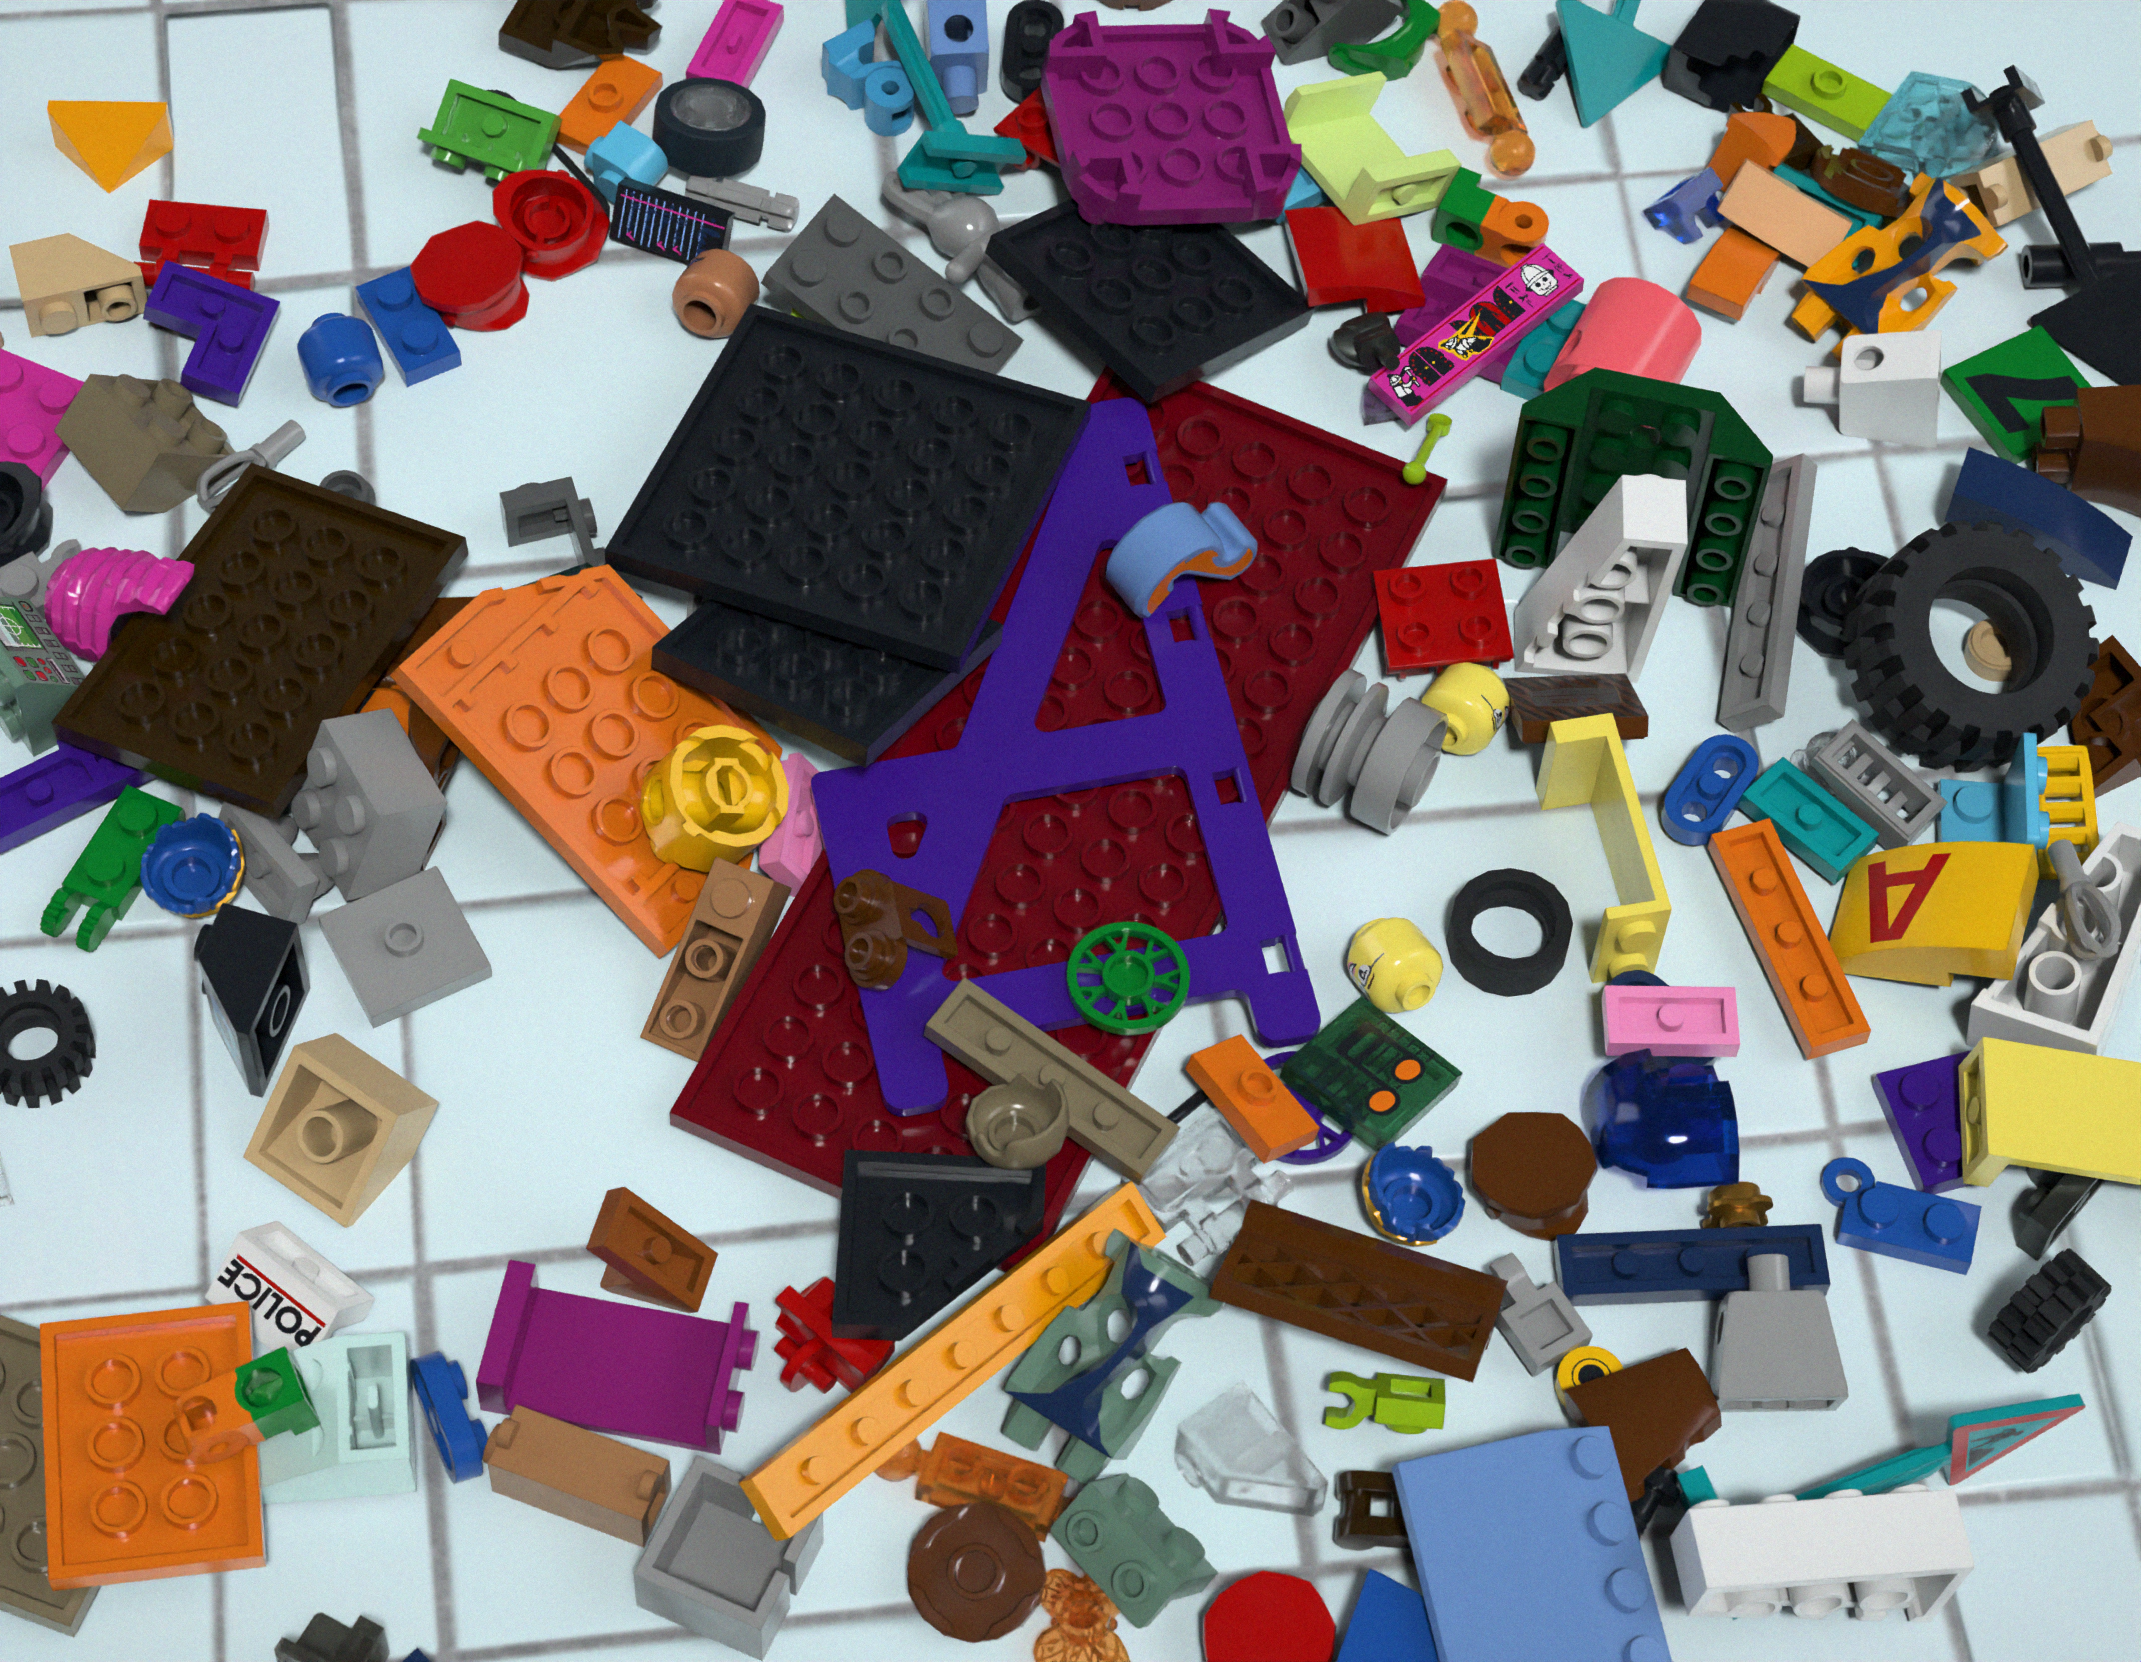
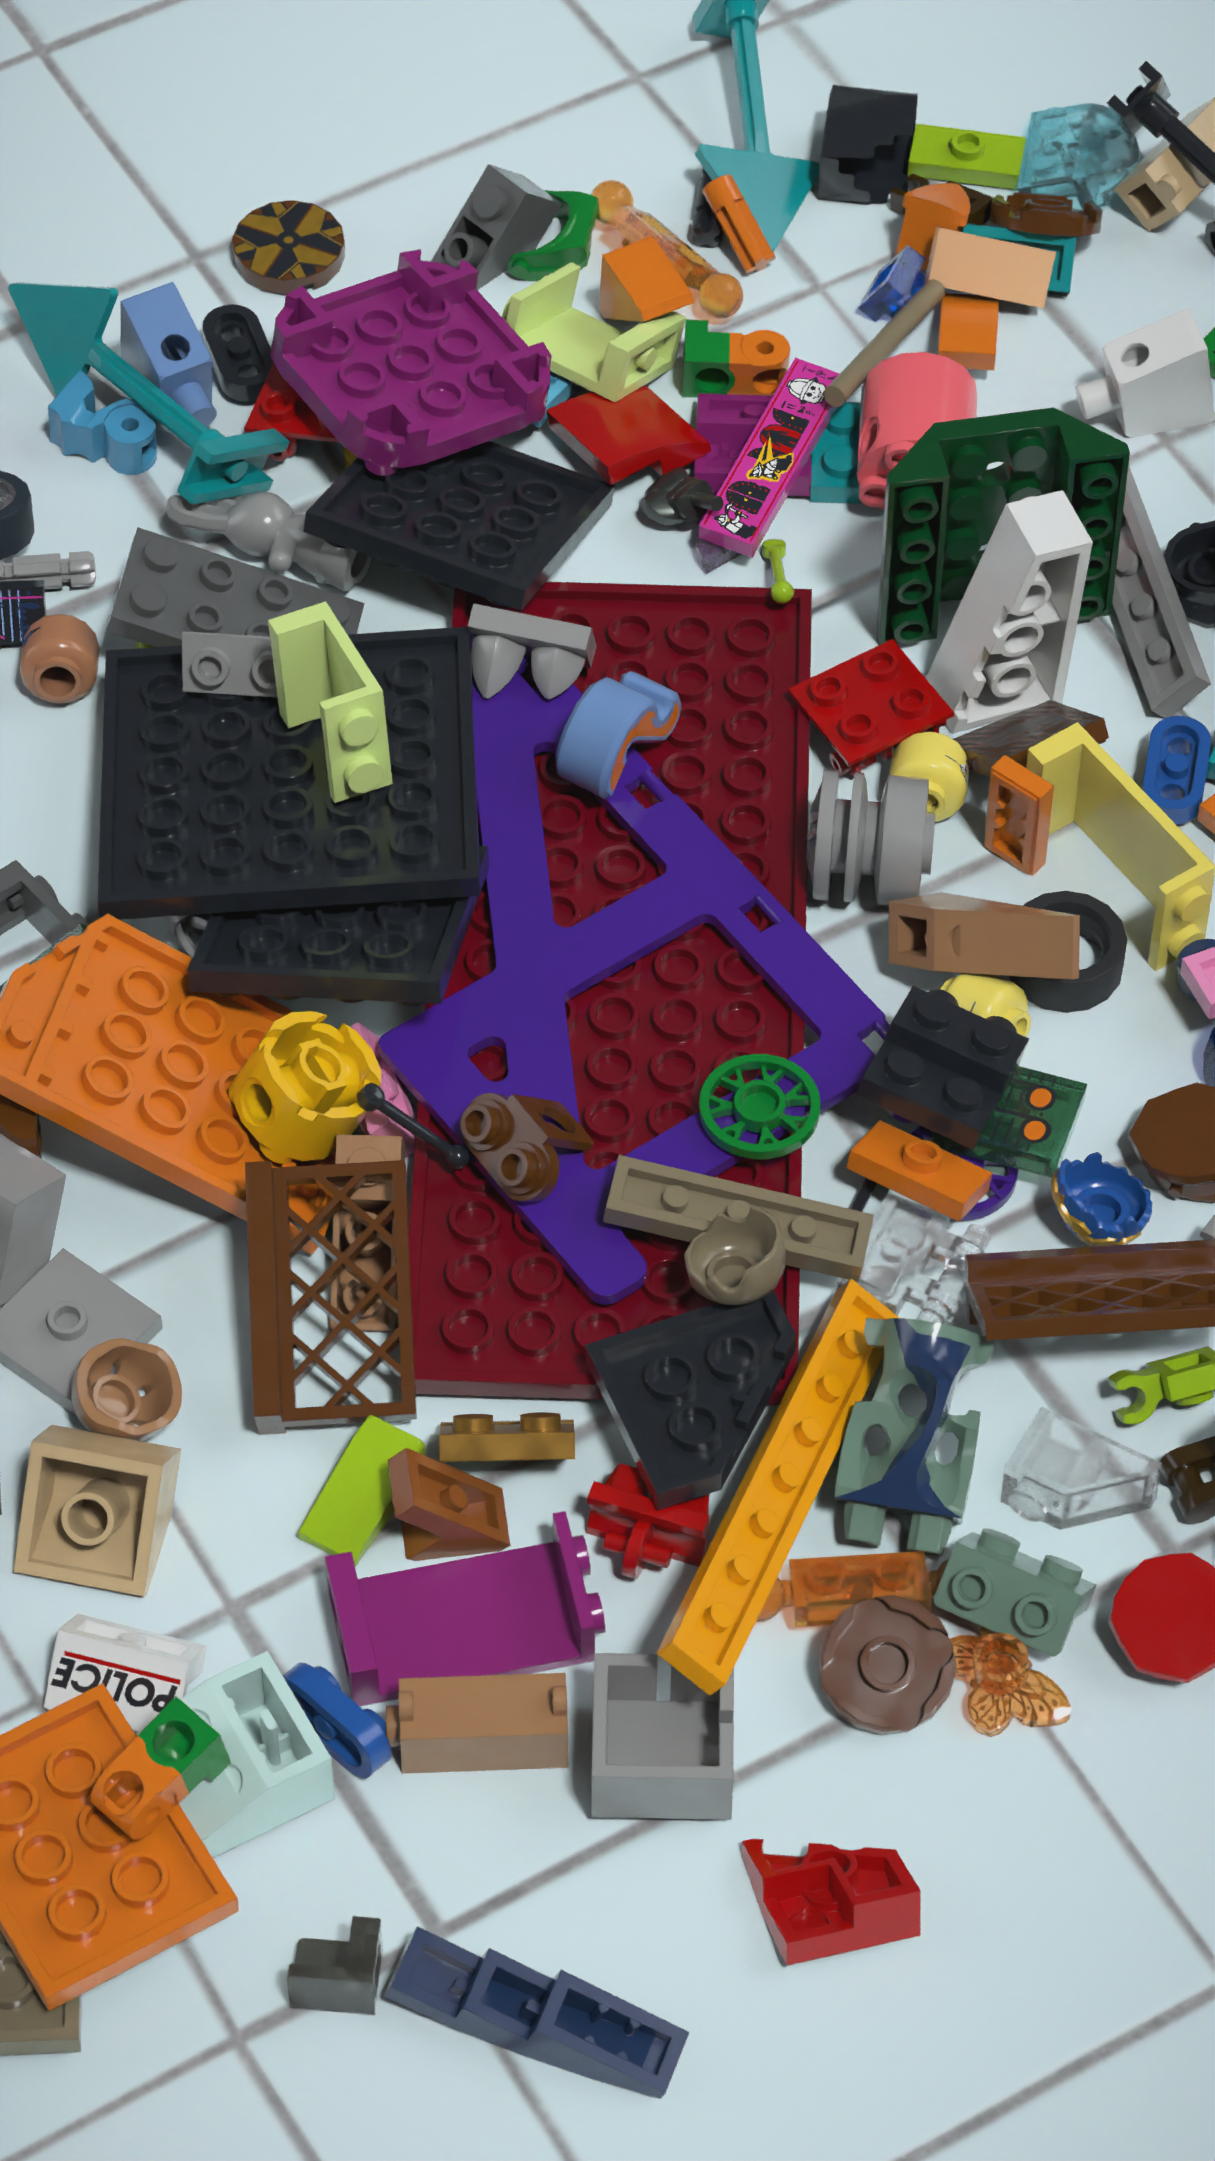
camera: 20 degrees left, 5 degrees down
light orange hips [1791,172,2008,364] -> none
none -> medium nougat helmet [71,1338,182,1441]
none -> light grey hinge [182,631,277,697]
none -> reddish brown fence [245,1160,417,1435]
none -> yellowish green panel [268,601,393,803]
none -> lime slope [298,1415,425,1567]
none -> black hinge [357,1083,470,1170]
none -> pearl gold plate [439,1412,575,1462]
none -> light grey tile [468,604,597,700]
none -> orange slope [599,235,695,322]
none -> orange piece [702,174,776,274]
none -> dark tan bar [824,279,945,407]
none -> black plate [856,986,1029,1150]
none -> medium nougat slope [888,892,1080,980]
none -> orange plate [984,755,1054,876]

